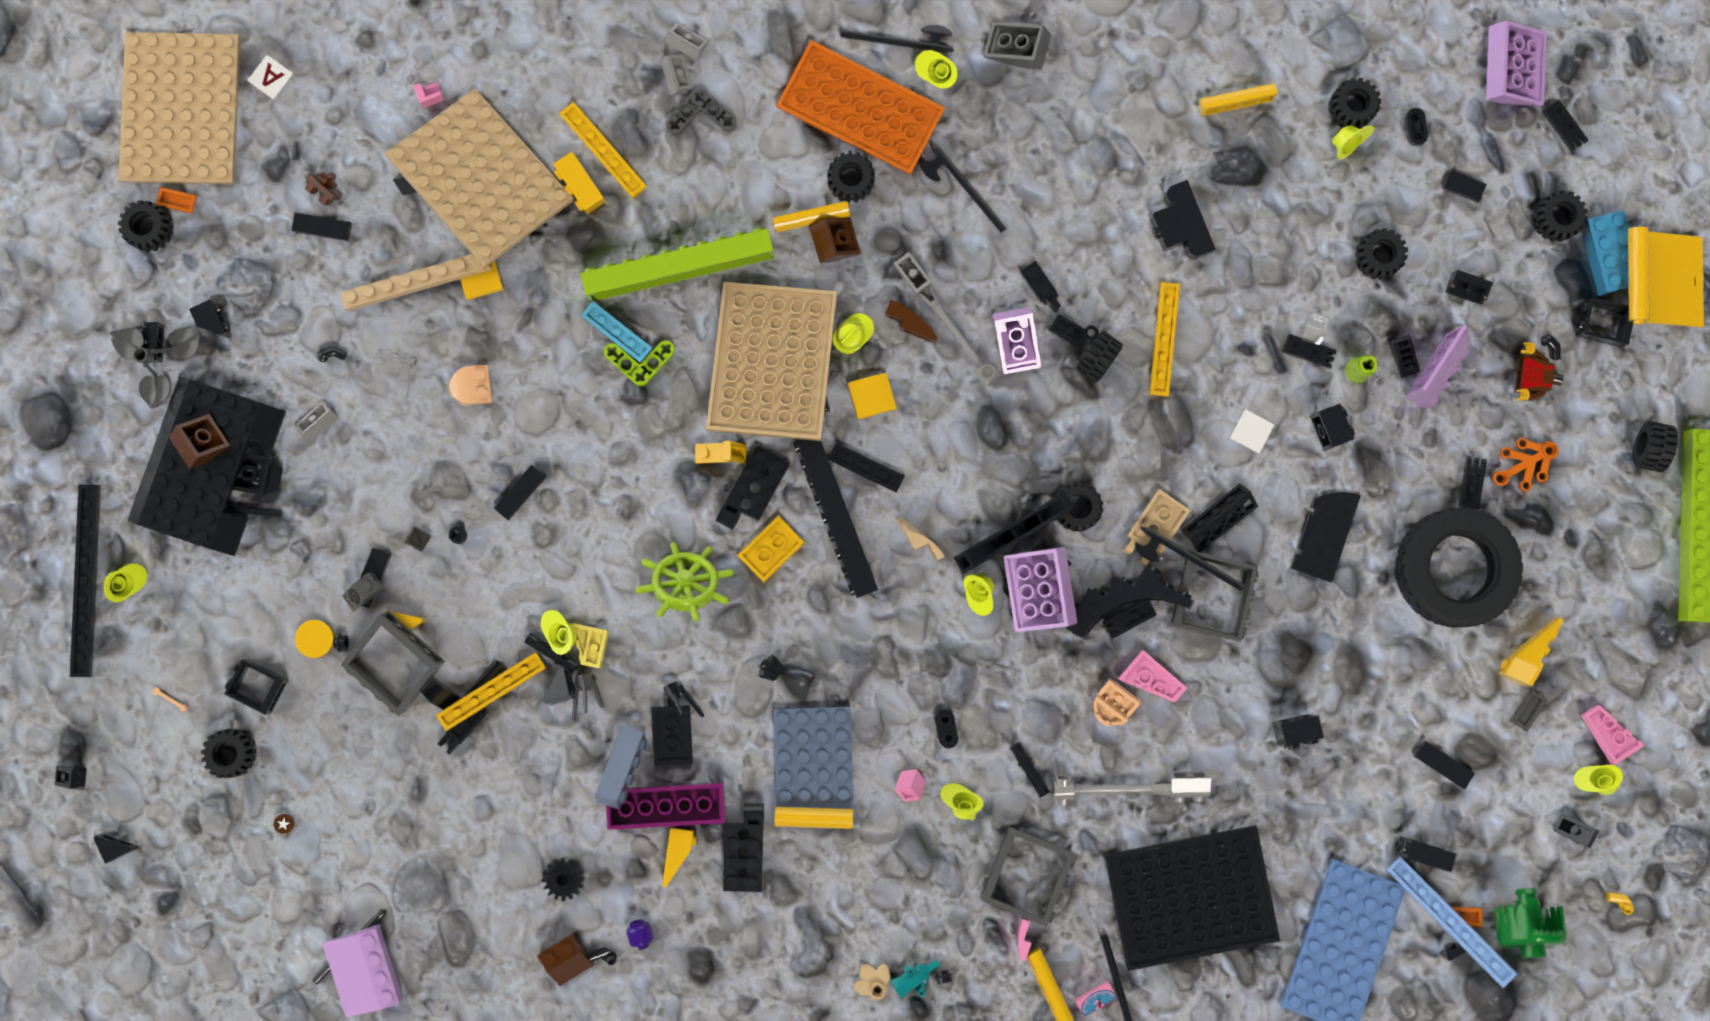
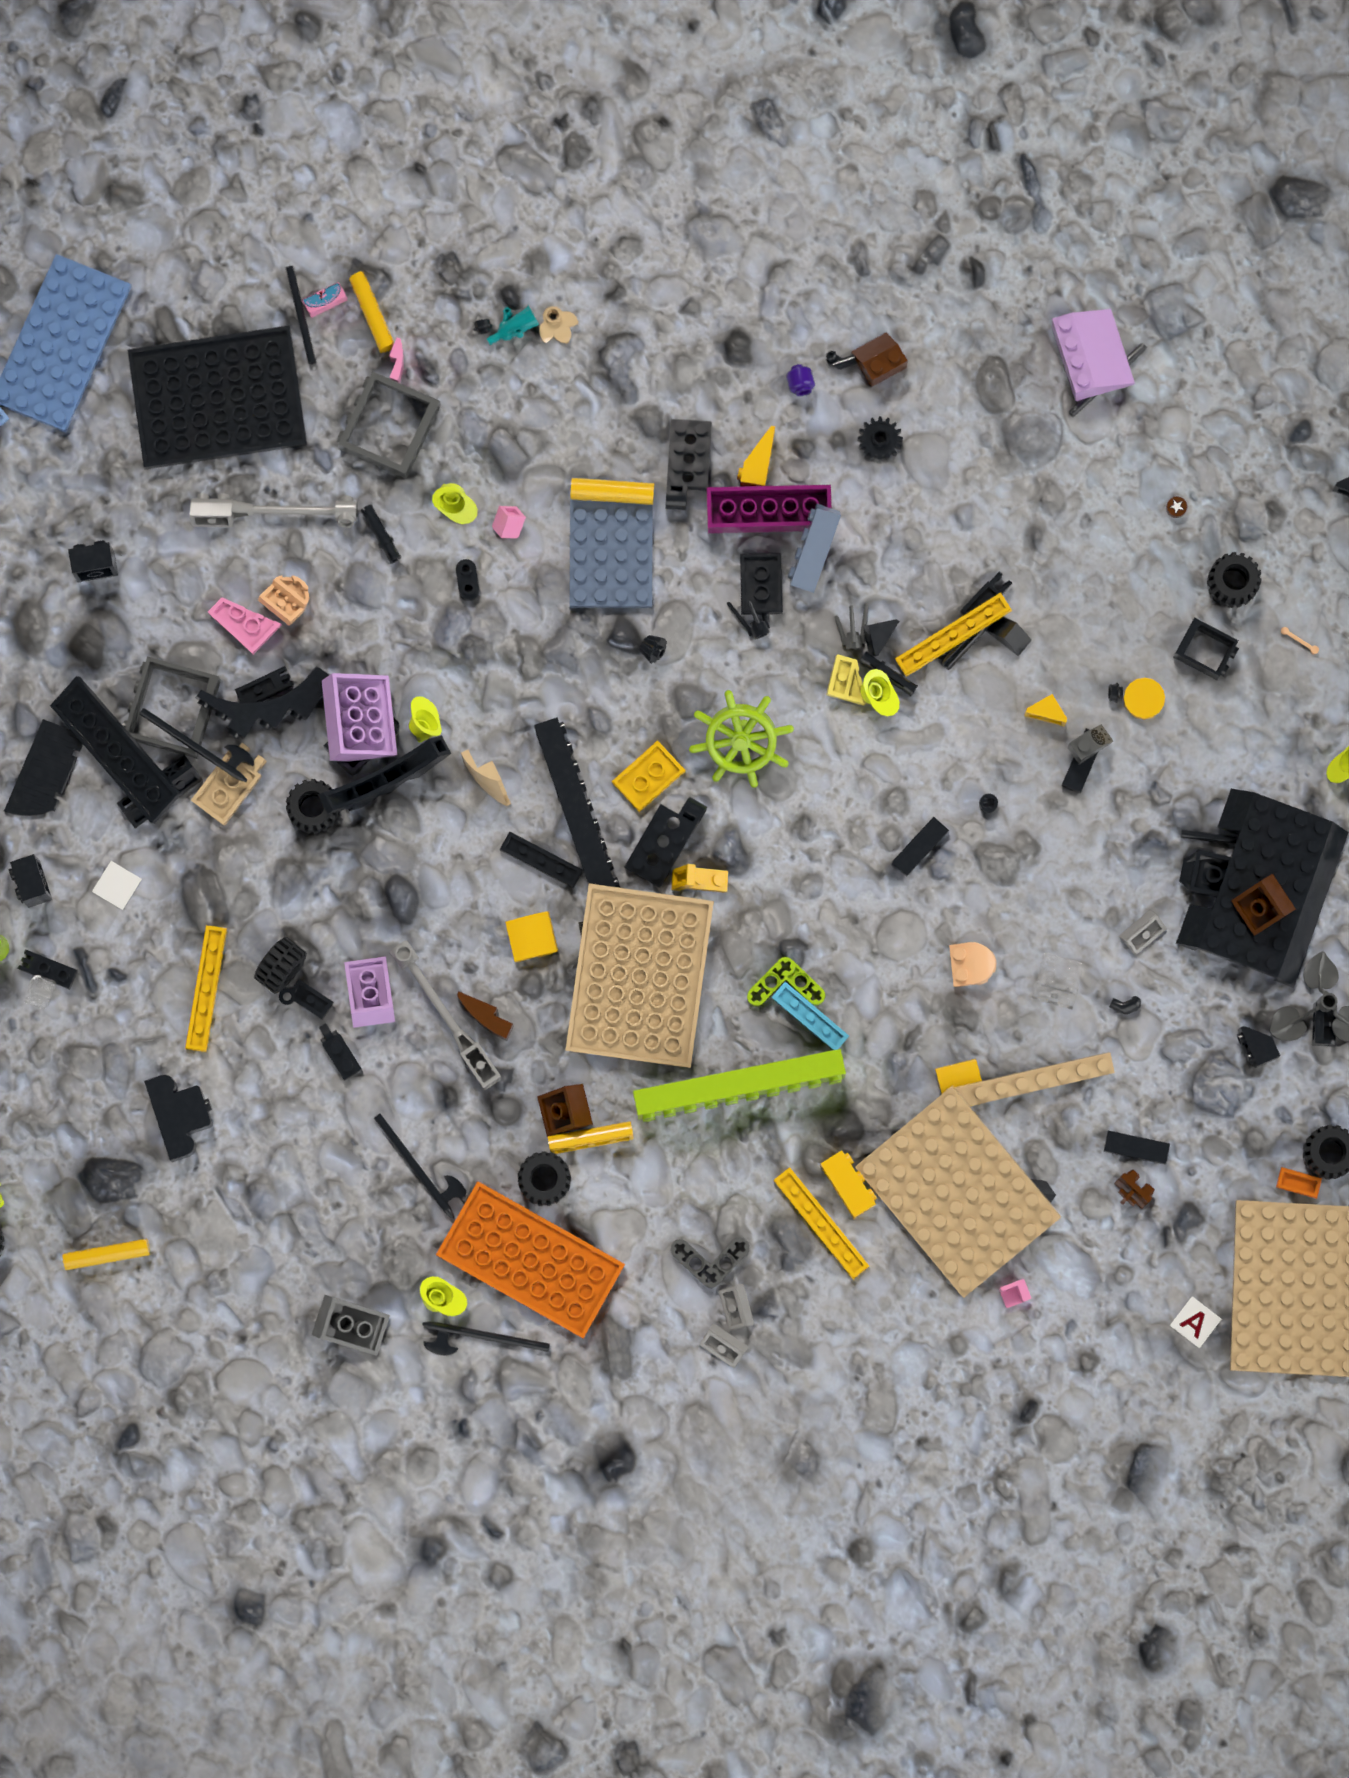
camera: 175 degrees left, 5 degrees down
dark grey window [341,610,446,716] -> none
clear smoke tile [404,526,431,552] -> none
neon yellow piece [833,313,874,354] -> none
none -> black plate [50,676,182,824]

